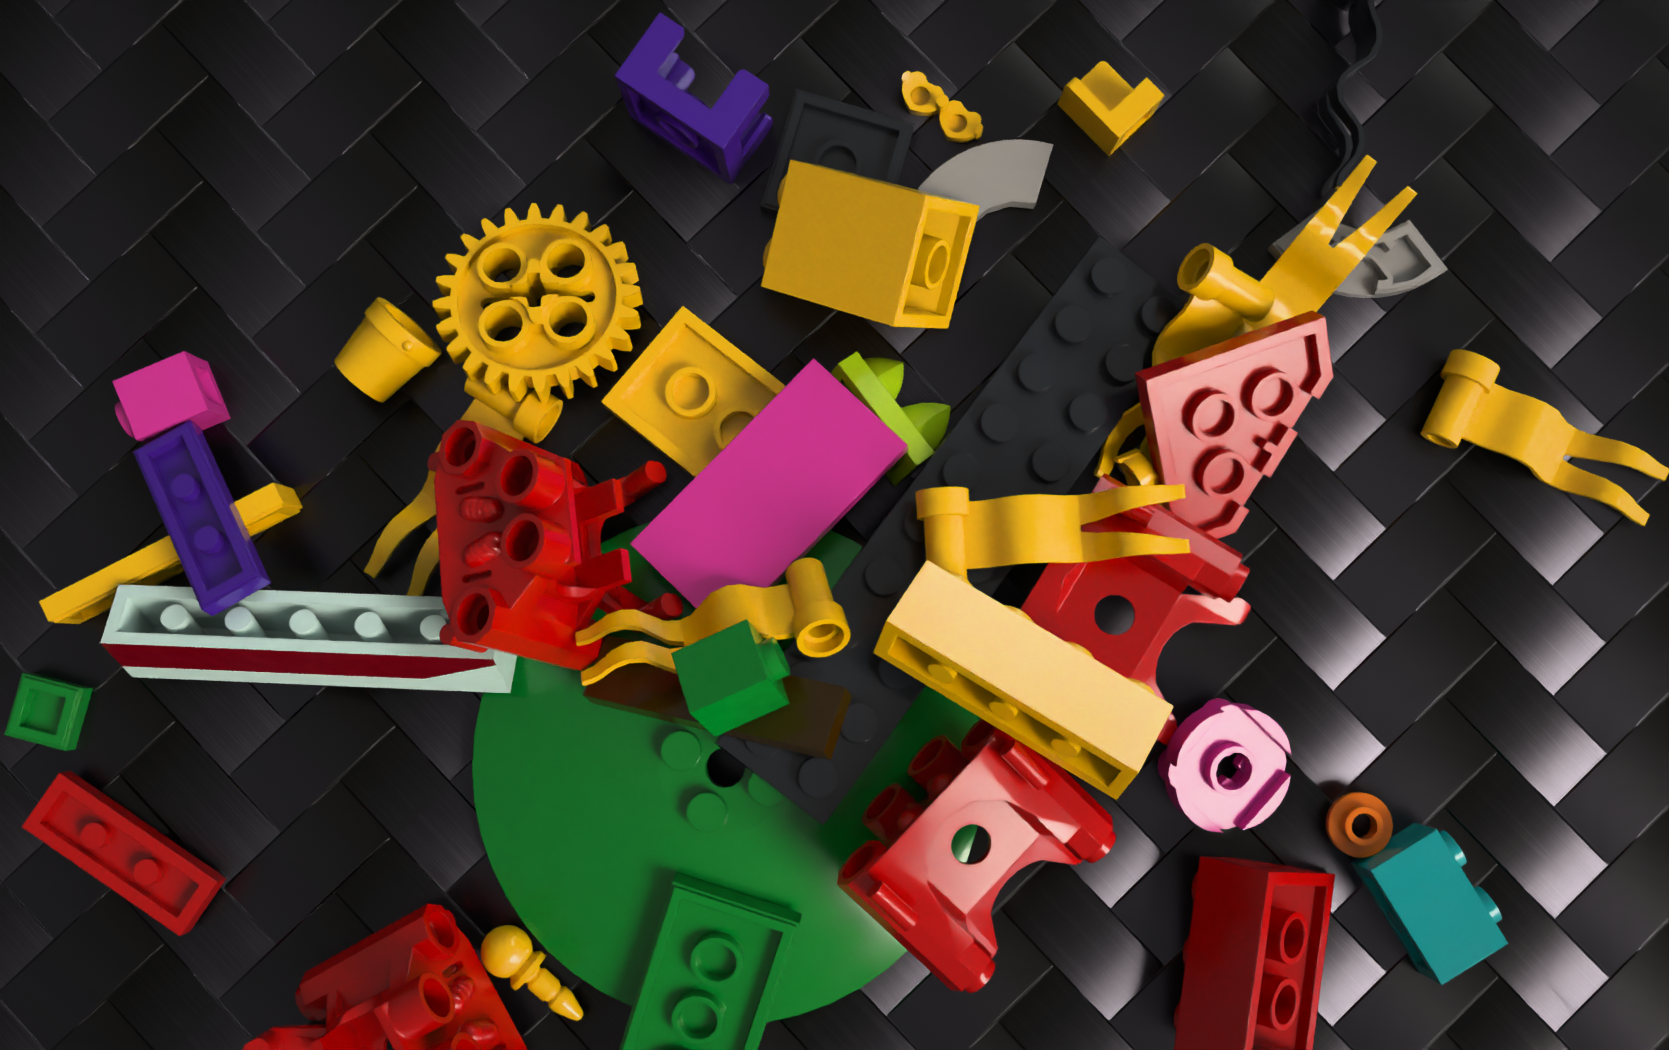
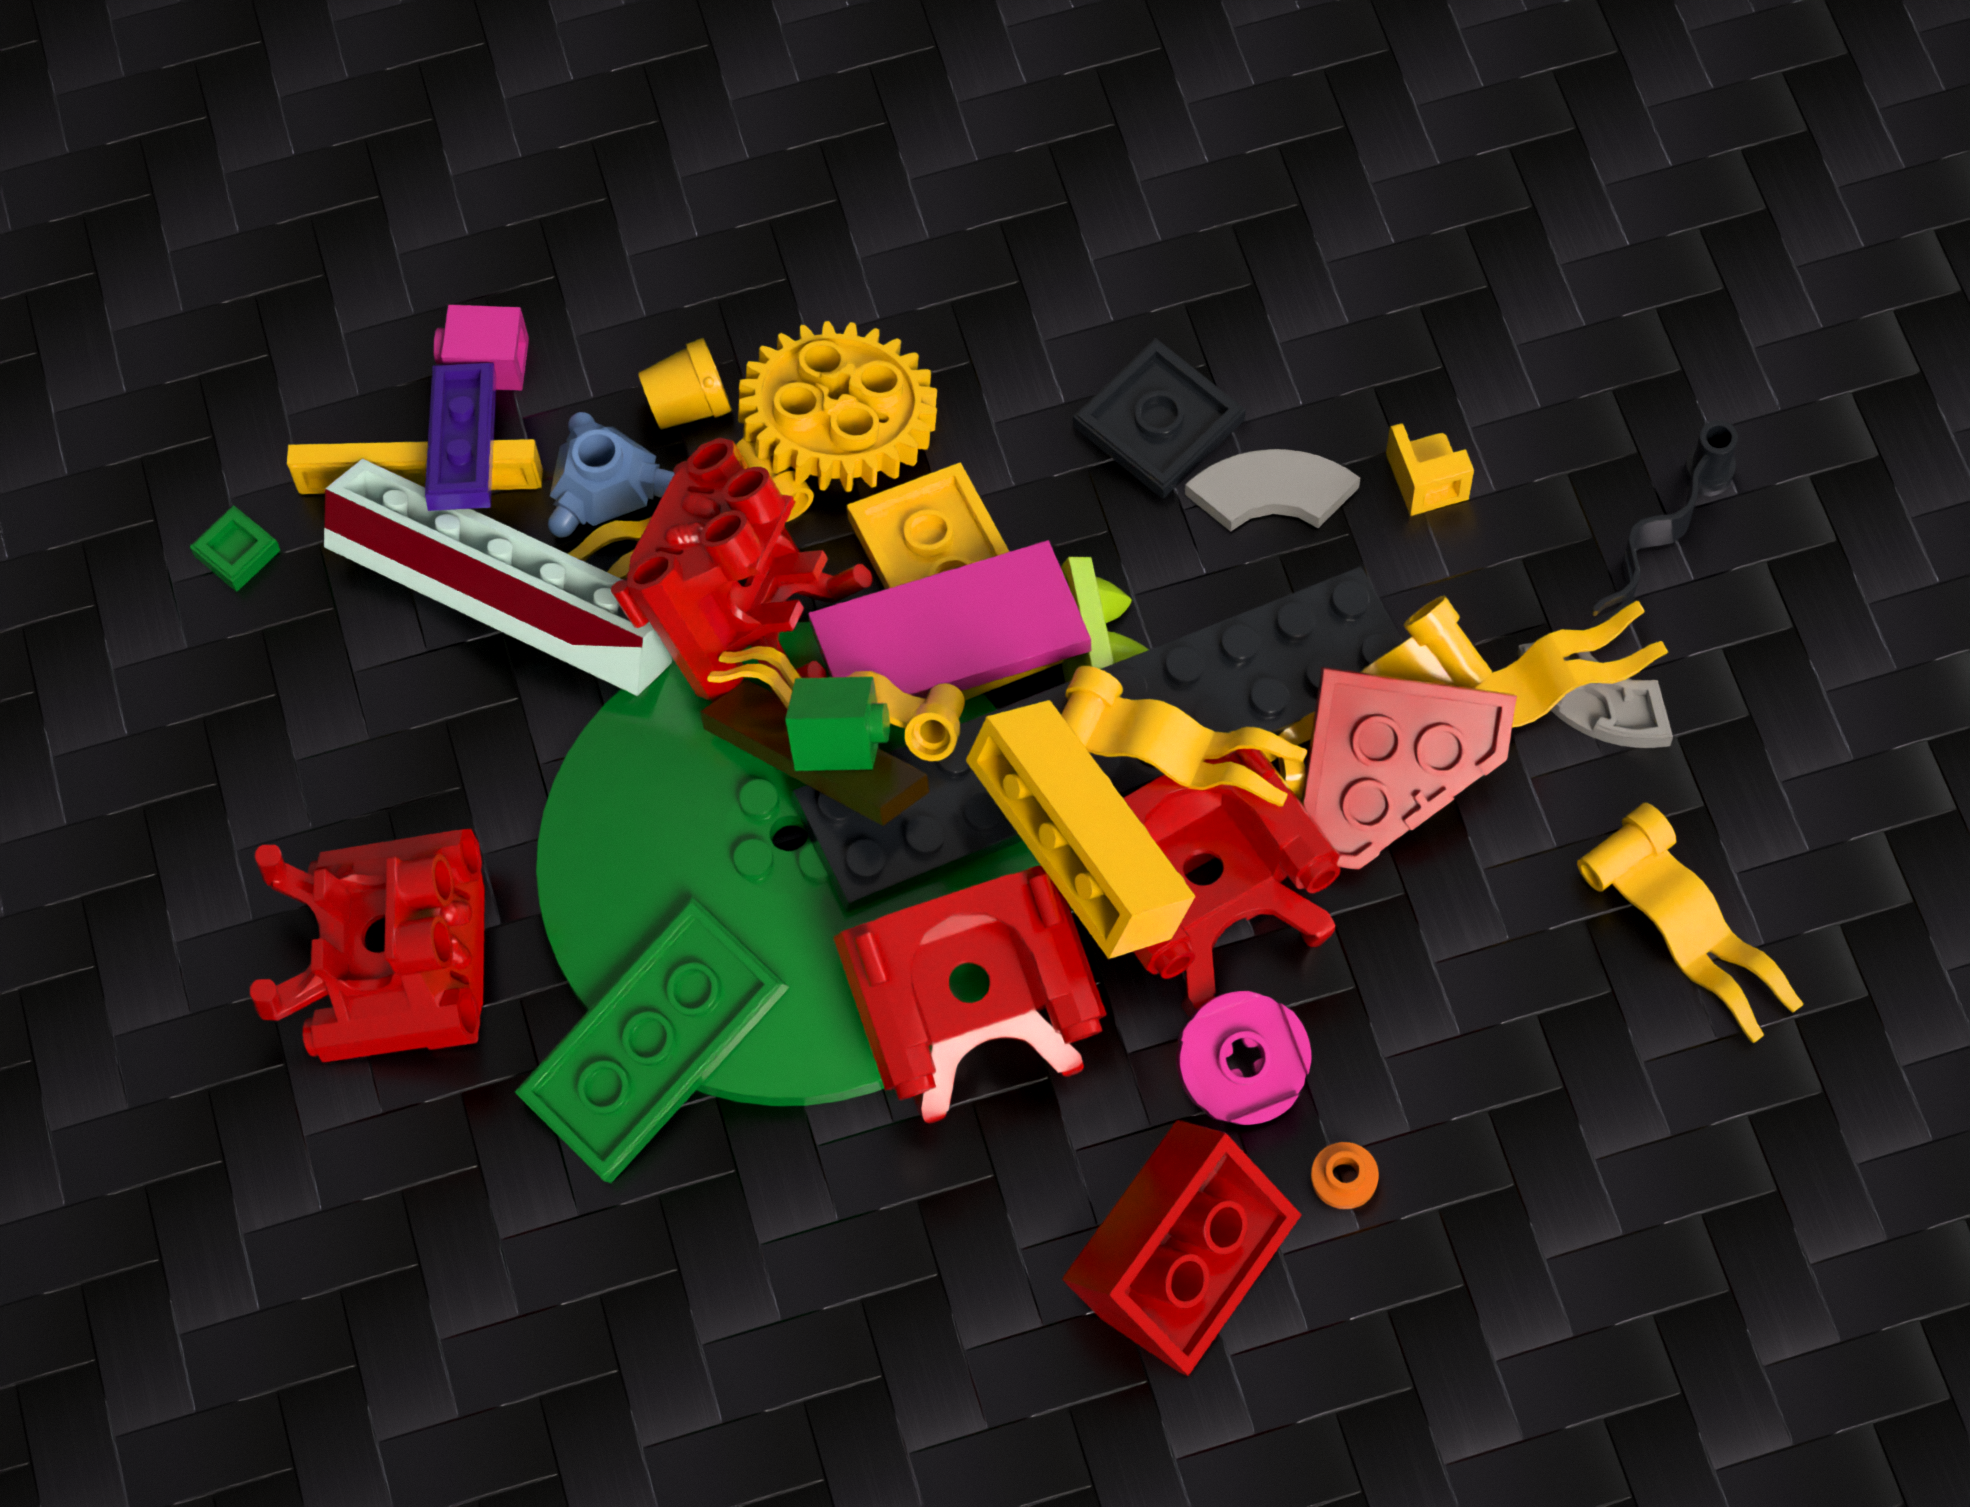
camera: 30 degrees right, 20 degrees down
red plate [22,771,226,936] -> none
yellow bar [480,925,583,1021] -> none
dark purple panel [615,12,773,185] -> none
yellow slope [761,159,980,329] -> none
yellow piece [901,71,983,143] -> none
teal brick [1351,823,1509,985] -> none
none -> medium blue rock [548,412,674,538]

